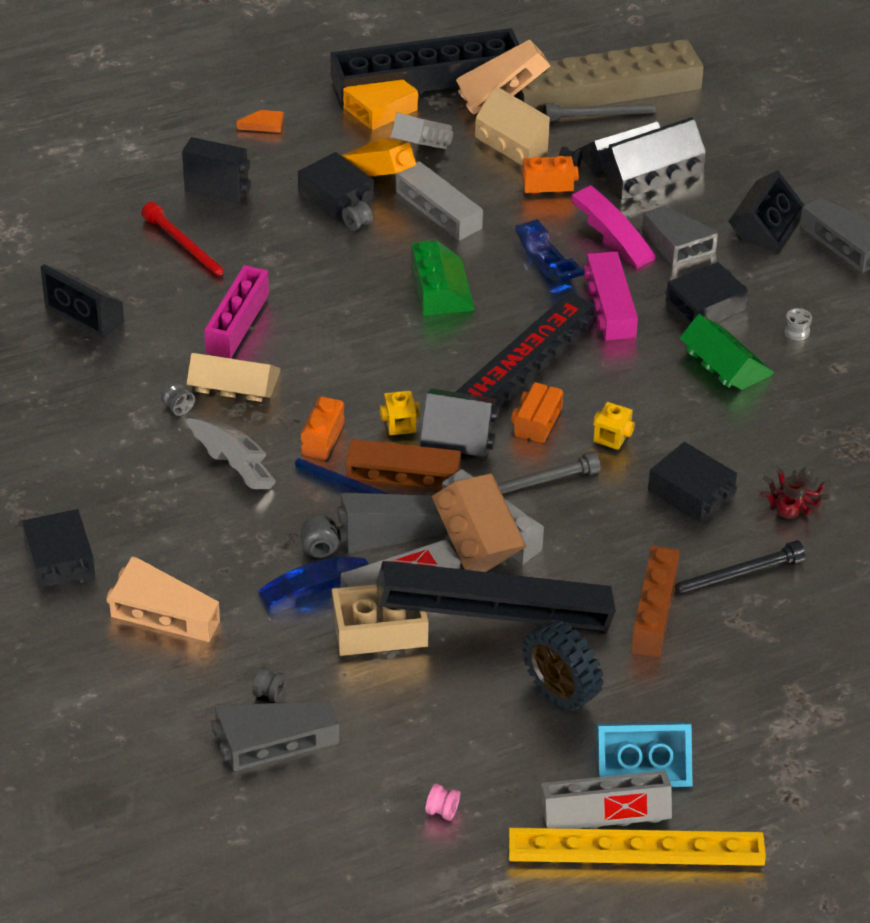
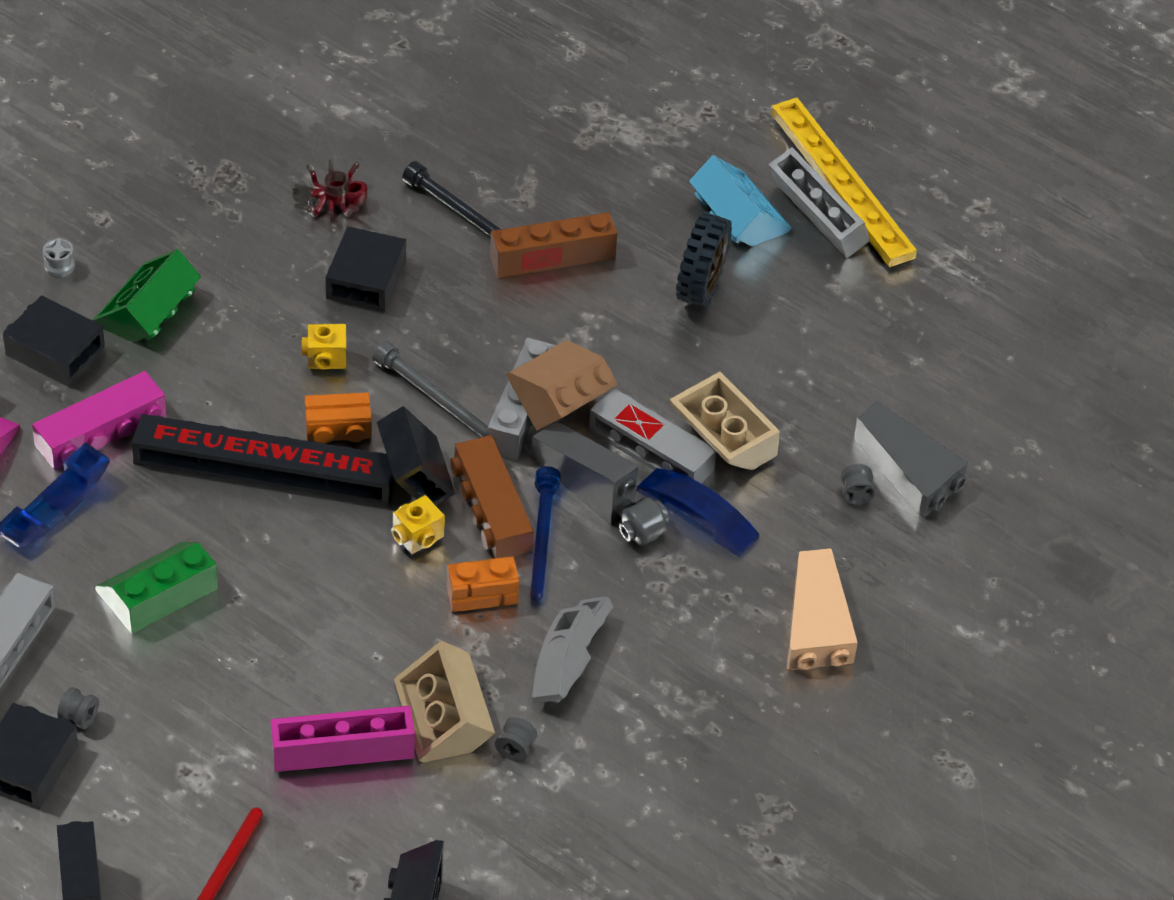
camera: 120 degrees left, 5 degrees up
black brick [22,509,95,588] -> none
black brick [377,561,616,631] -> none
bright pink wheel [425,783,460,821] -> none

